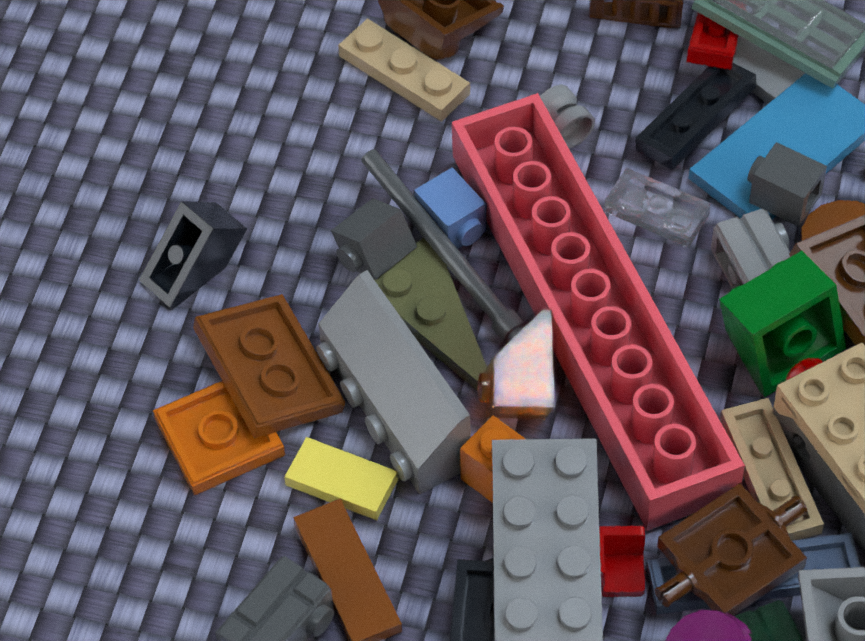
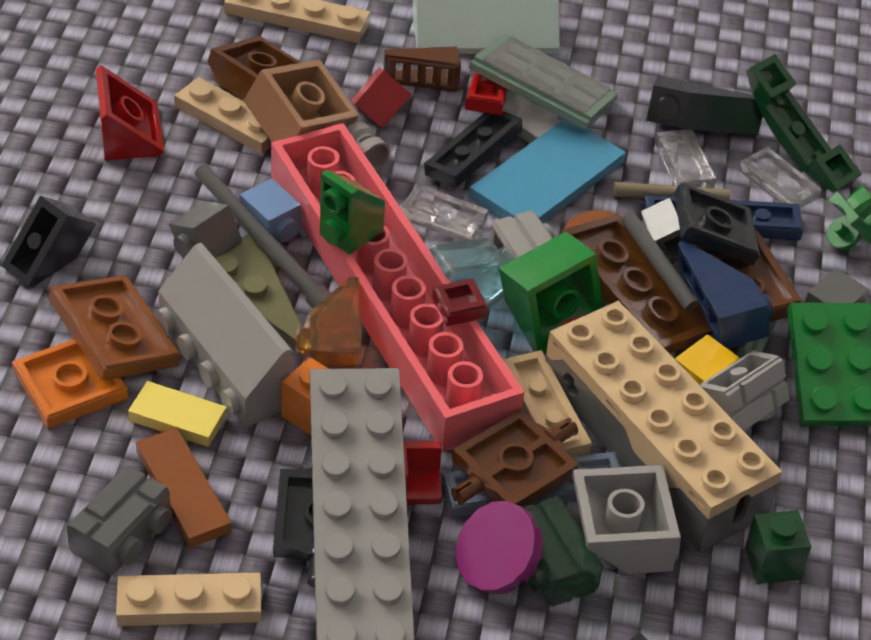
camera: 10 degrees left, 10 degrees down
dark grey brick [747,142,827,227] -> none
none -> red slope [96,65,165,161]
none -> medium nougat brick [244,59,360,142]
none -> green slope [319,170,385,255]
none -> red panel [351,67,412,127]
none -> clear light blue slope [429,237,516,310]
none -> dark red tile [432,278,488,326]

